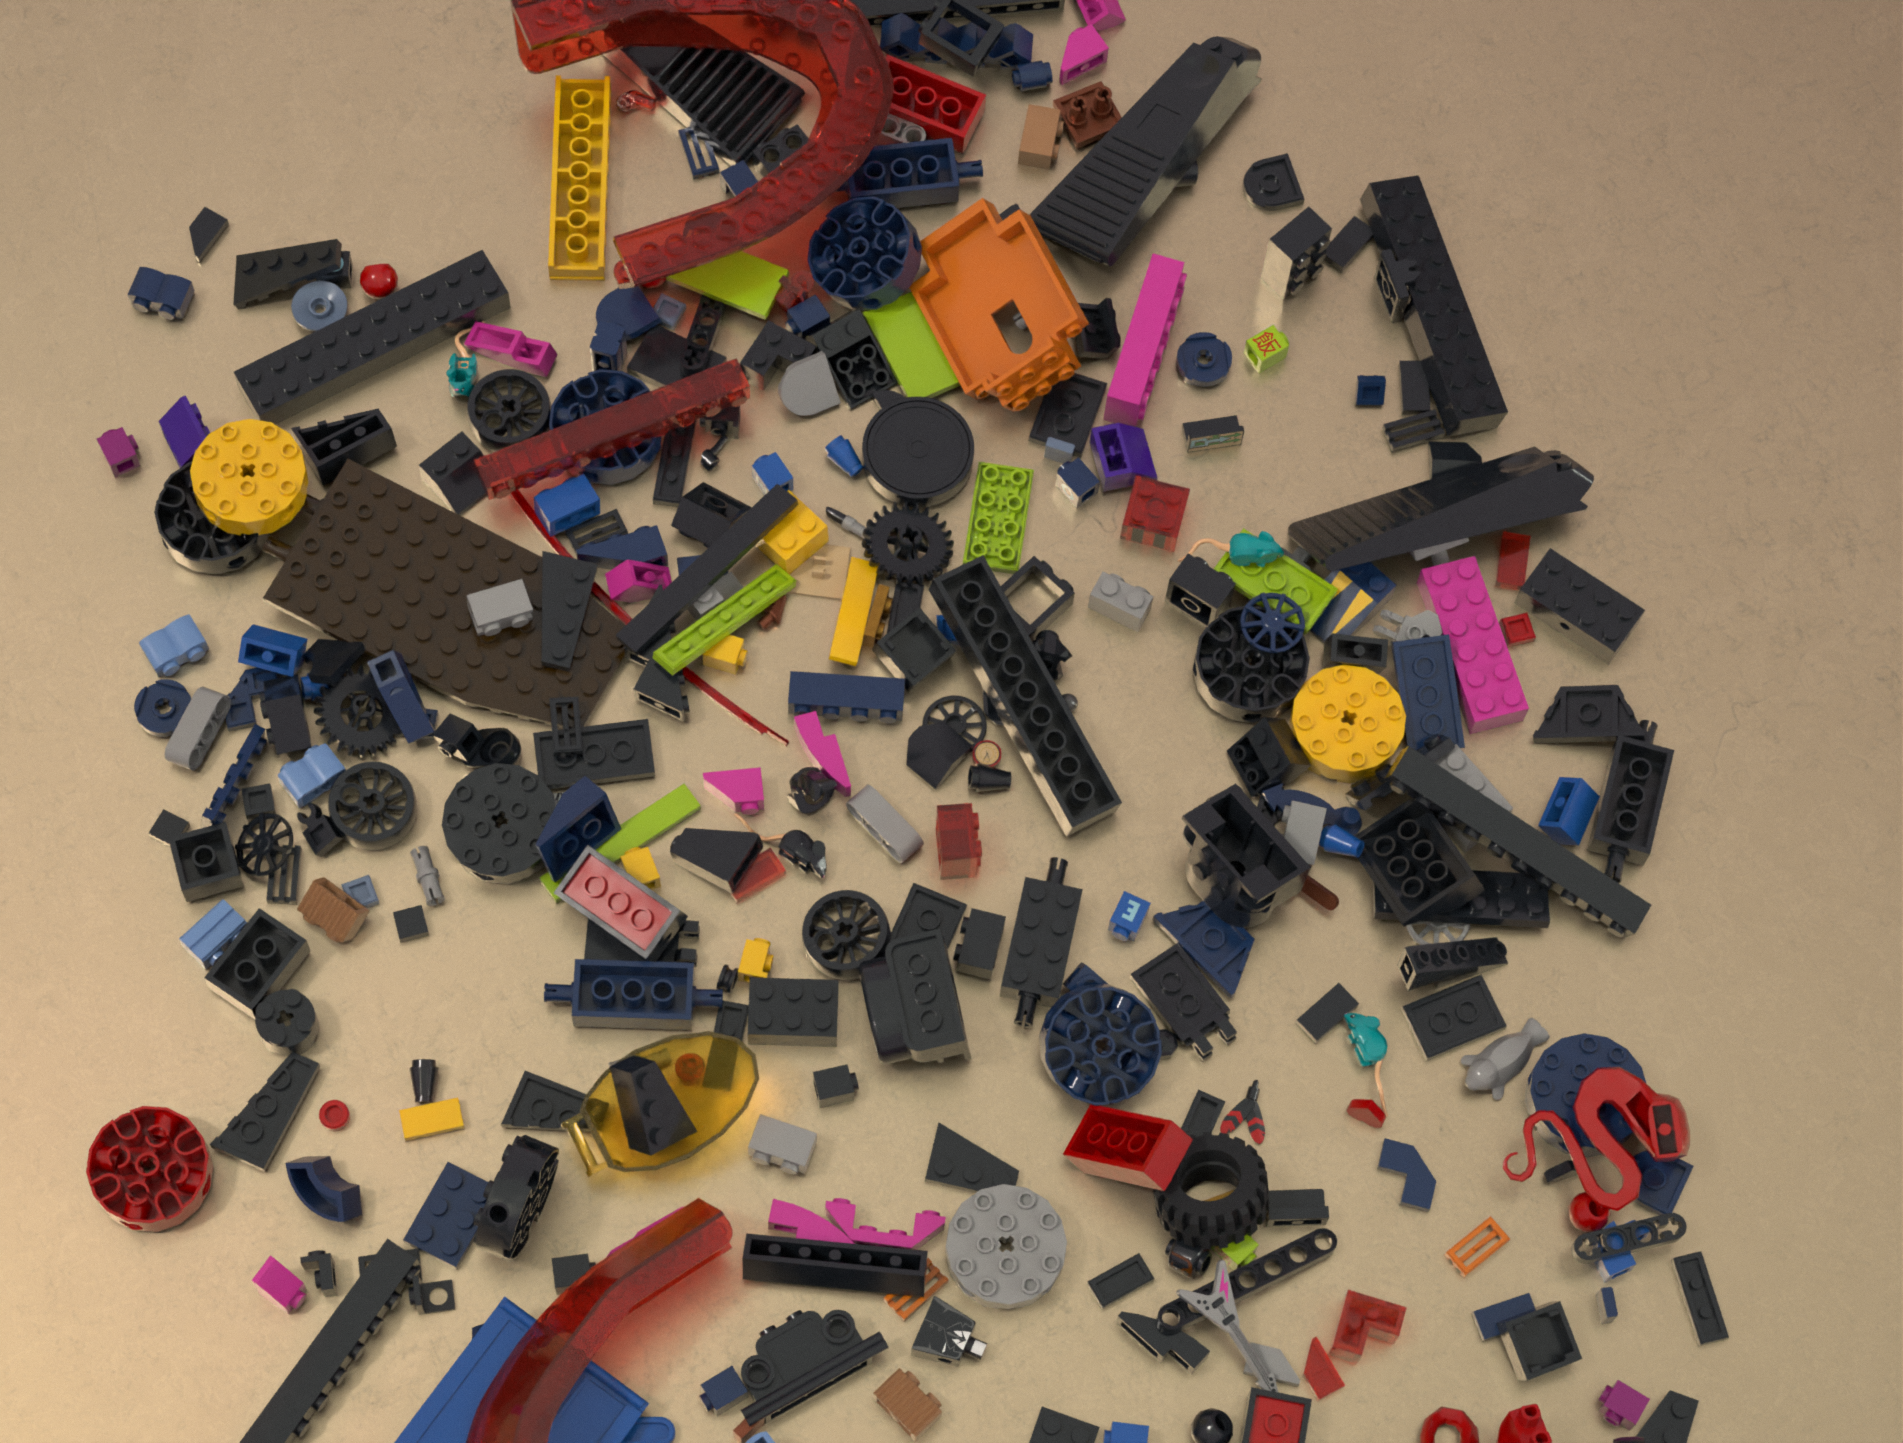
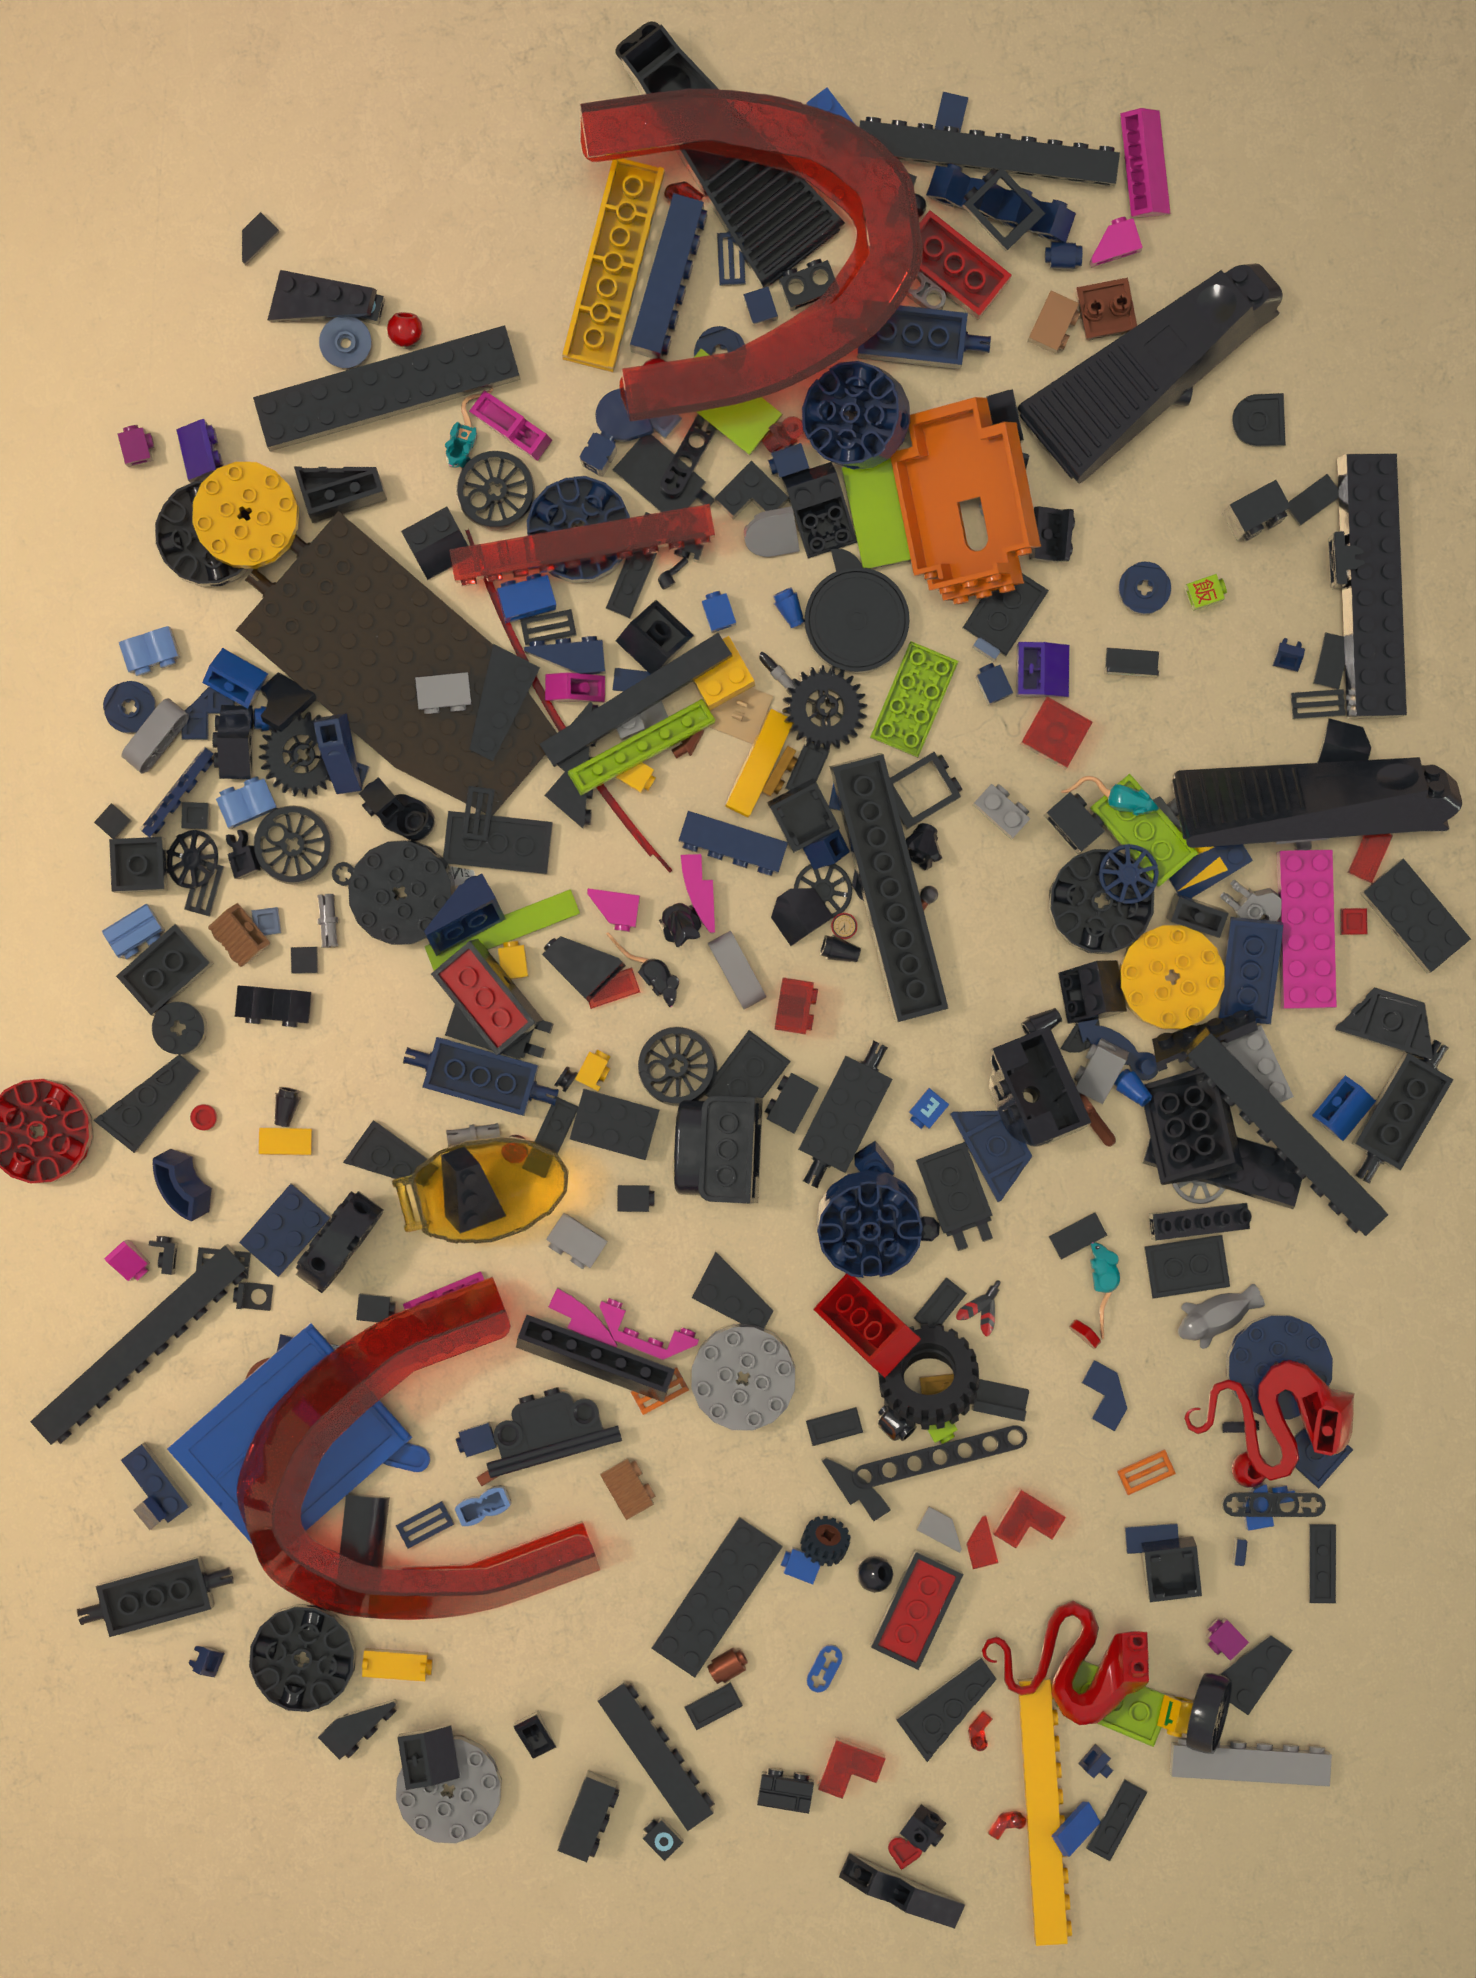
camera: 15 degrees right, 20 degrees up
dark blue brick [128,267,195,320] -> none
black torso [911,1296,988,1367] -> none
dark pink brick [1103,253,1187,427] -> none
light grey piece [1176,1260,1278,1392] -> none
none -> black brick [235,985,311,1028]
none -> black bush [332,862,354,886]
none -> dark blue brick [630,193,708,359]
none -> black wheel [800,1516,851,1566]
none -> dark blue brick [803,829,850,870]

